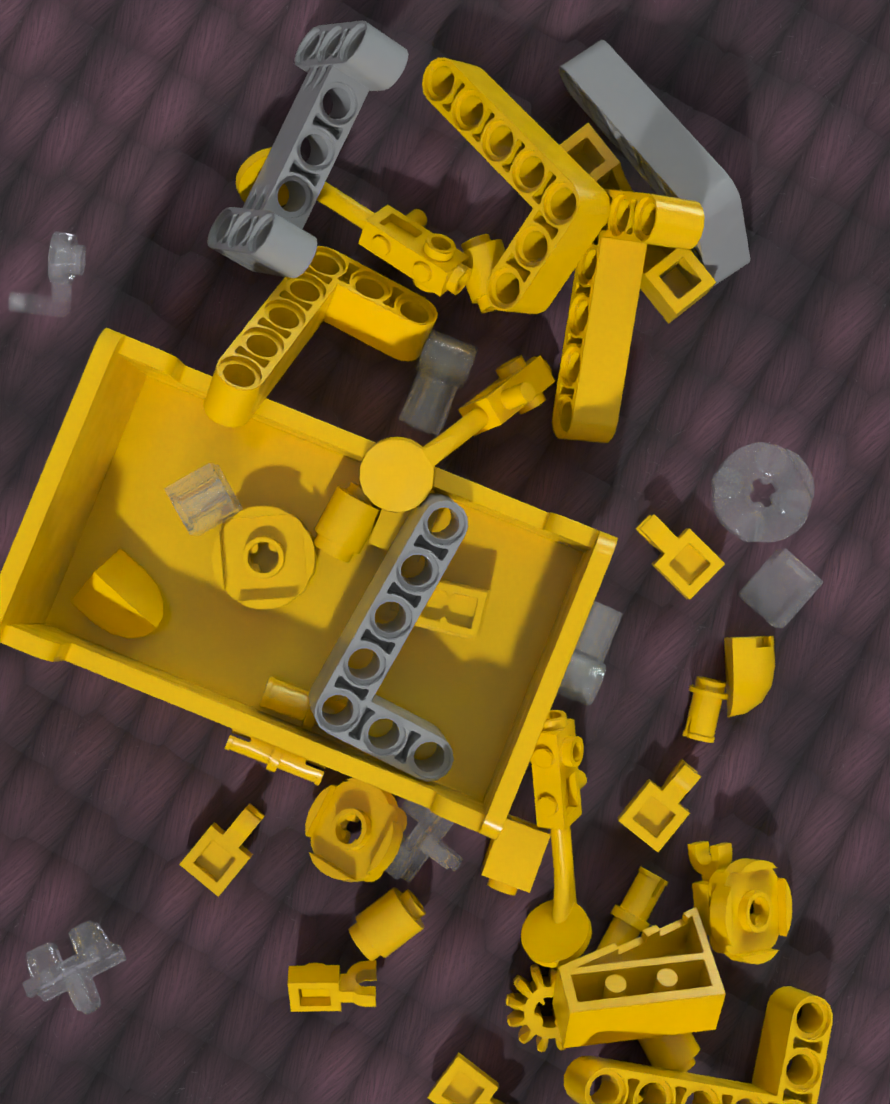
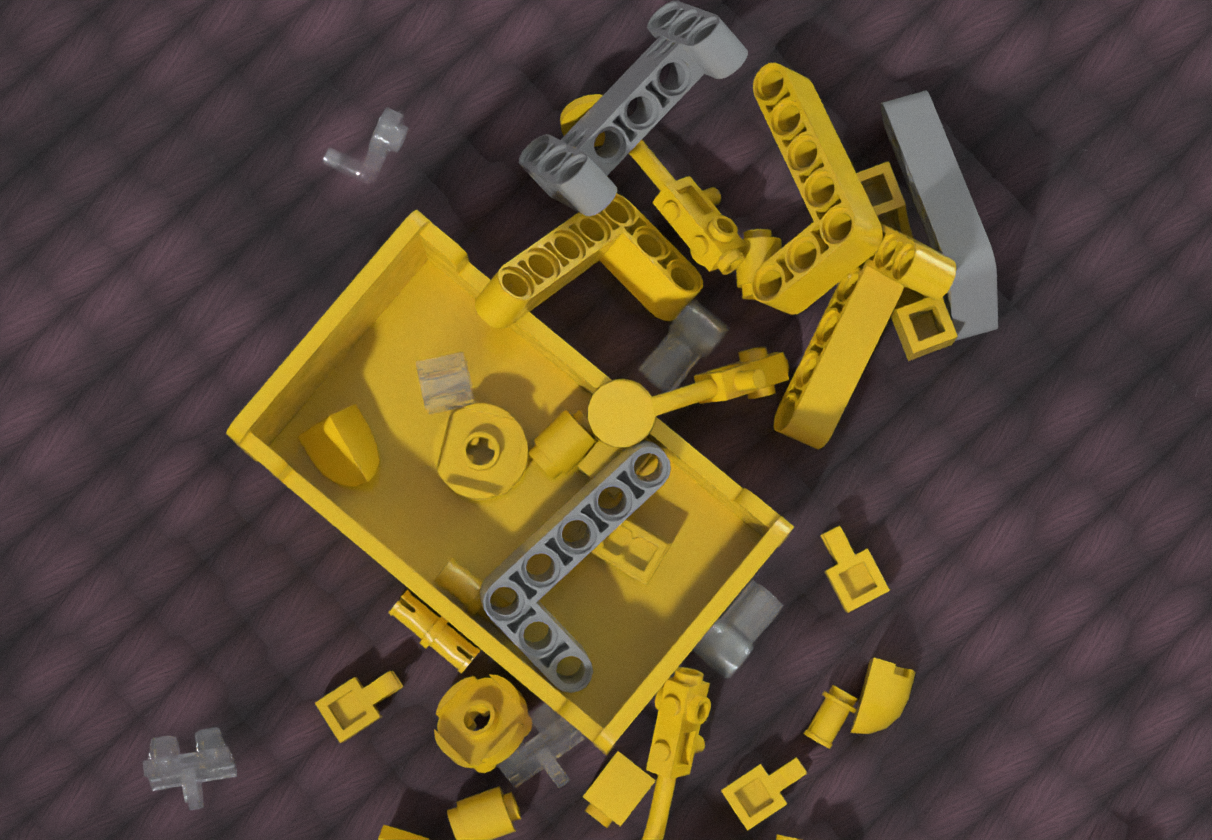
camera: 20 degrees right, 5 degrees down
clear plate [711,442,815,543] -> none
clear panel [739,548,824,628] -> none

